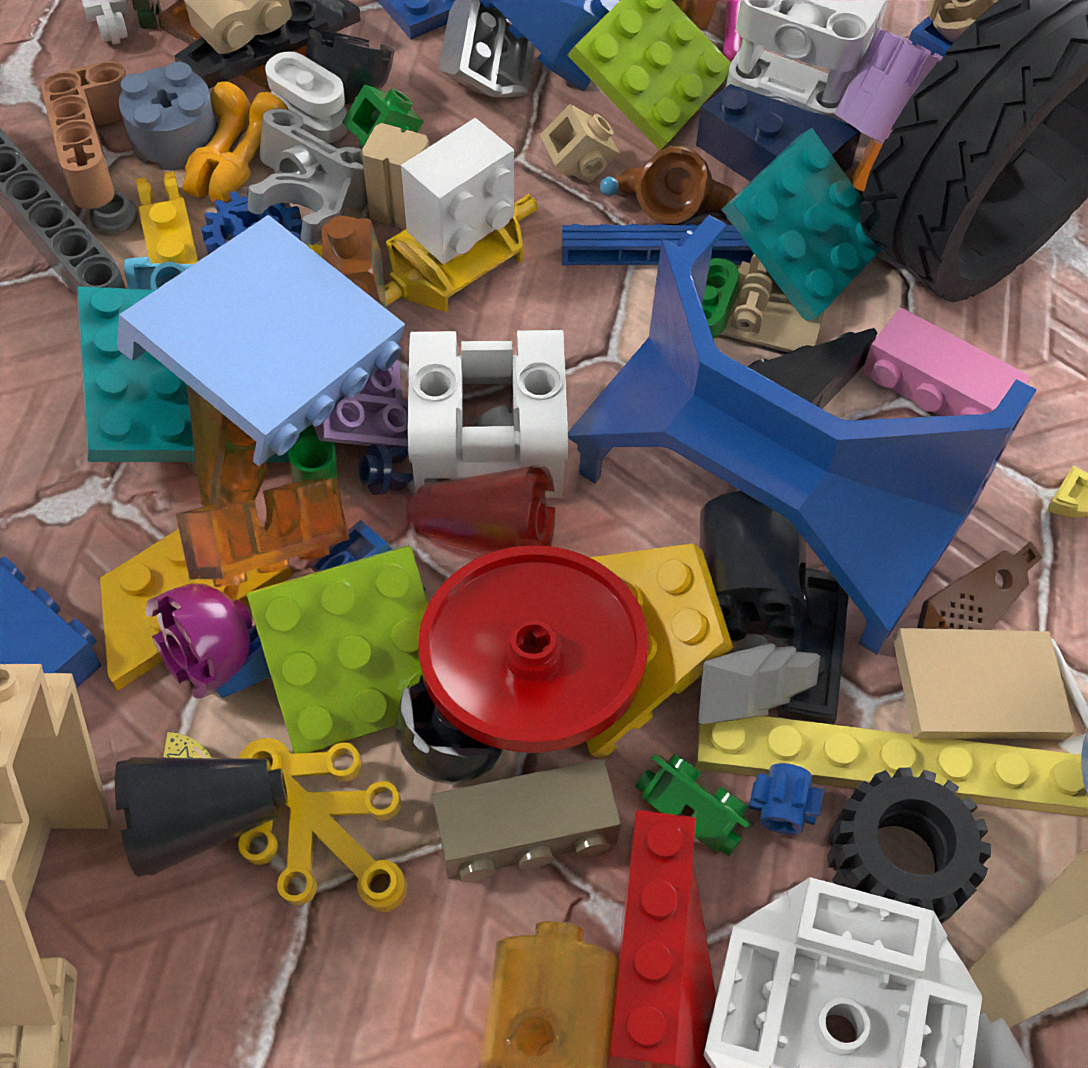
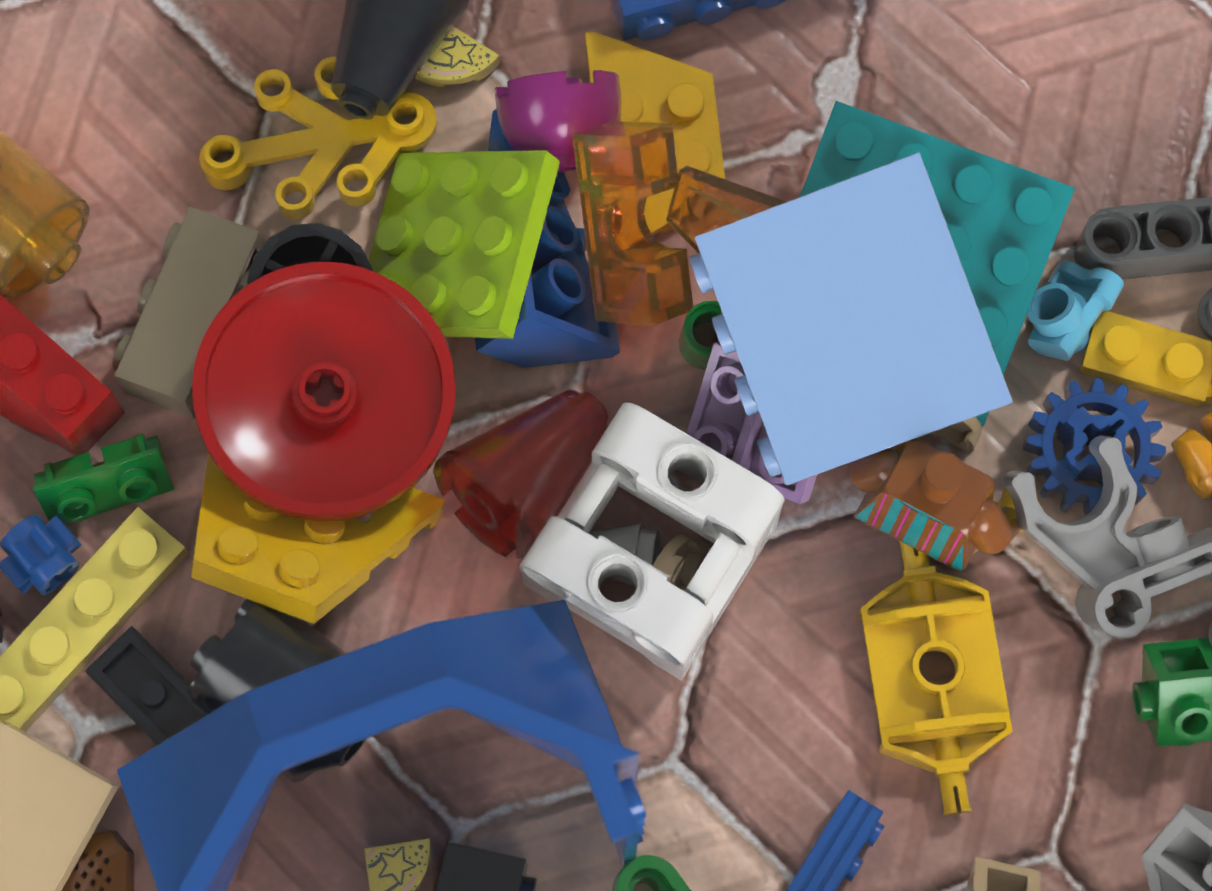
camera: 125 degrees right, 15 degrees up
dark blue plate [359,444,414,495] -> none
tan brick [361,123,429,230] -> none
white brick [401,118,514,264] -> none
light grey connector [698,634,820,724] -> none
none -> tan tile [653,534,708,592]

